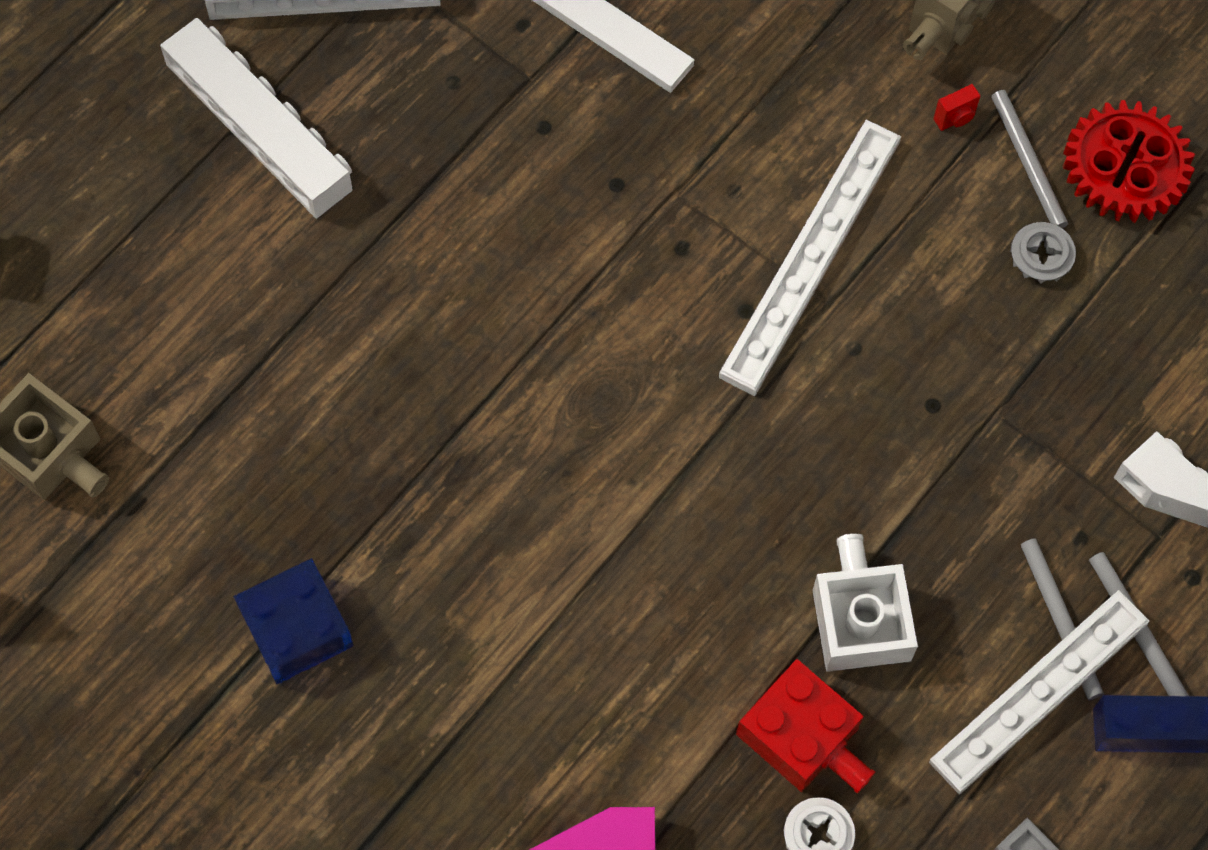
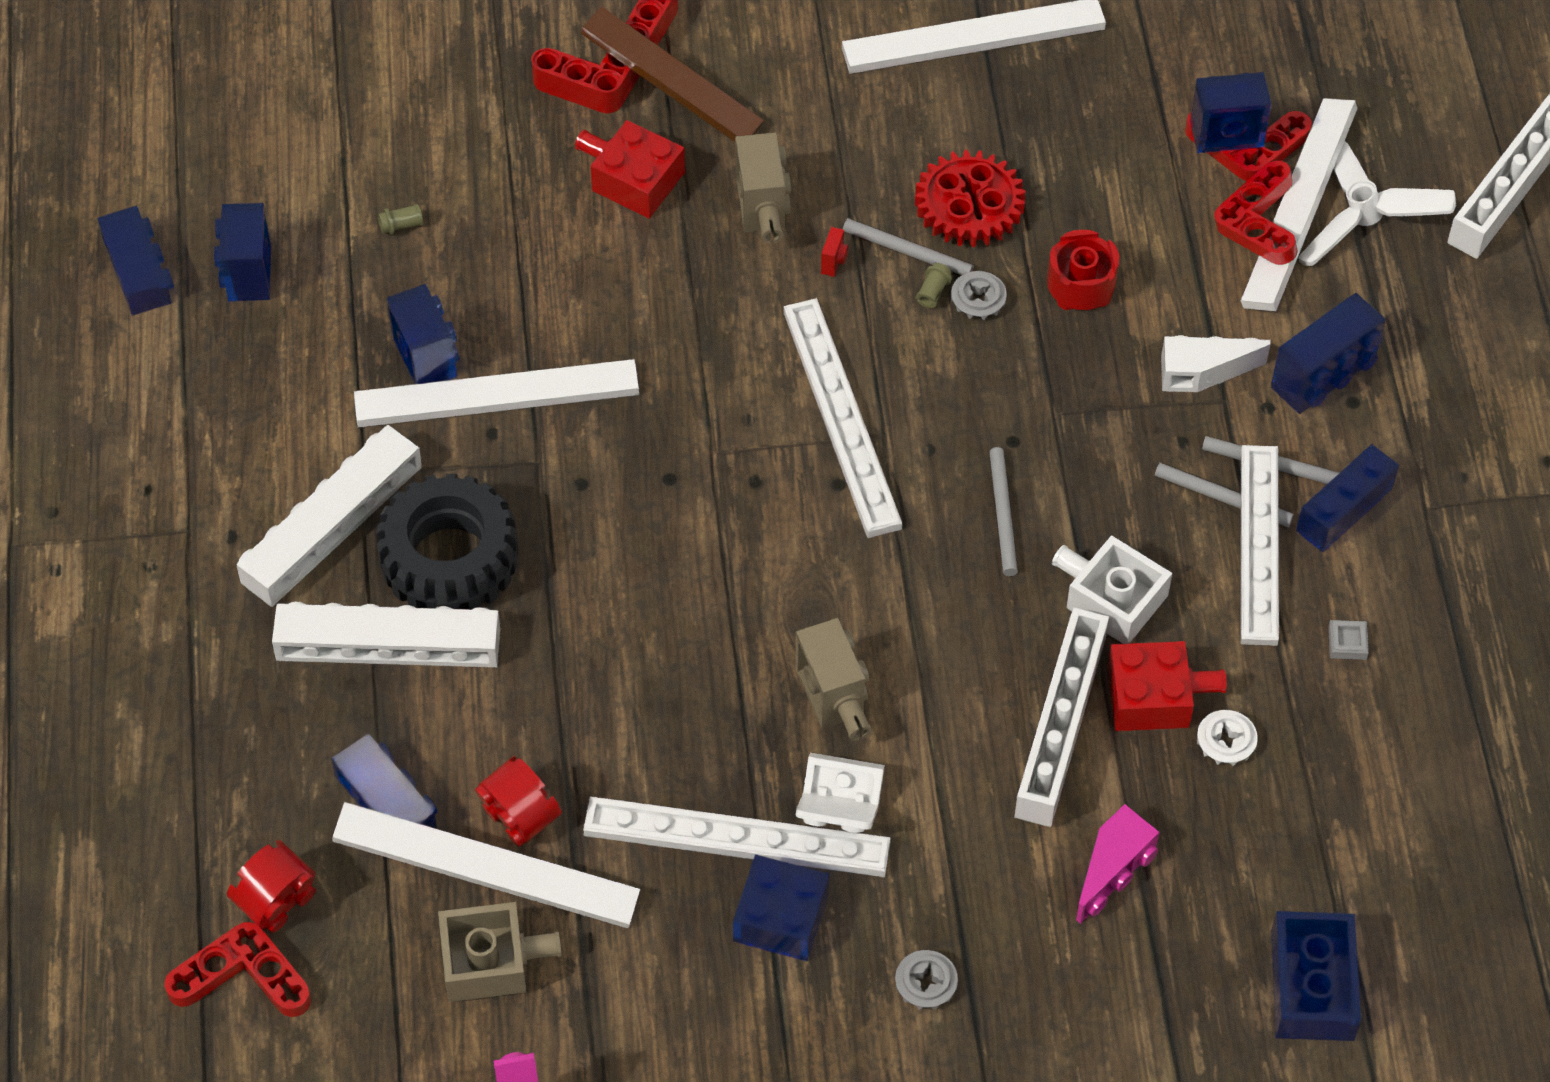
camera: 45 degrees left, 10 degrees down
none -> clear blue brick [331,734,438,829]
none -> white tile [332,802,640,929]
none -> black tyre [376,473,519,610]
none -> red brick [474,755,562,847]
none -> white tile [583,797,890,877]
none -> dark tan brick [795,618,872,741]
none -> white bracket [796,753,885,833]
none -> light grey gear [895,950,958,1010]
none -> olive pin [915,263,952,308]
none -> light grey bar [990,447,1018,576]
none -> white brick [1014,607,1109,827]
none -> red brick [1047,229,1119,310]

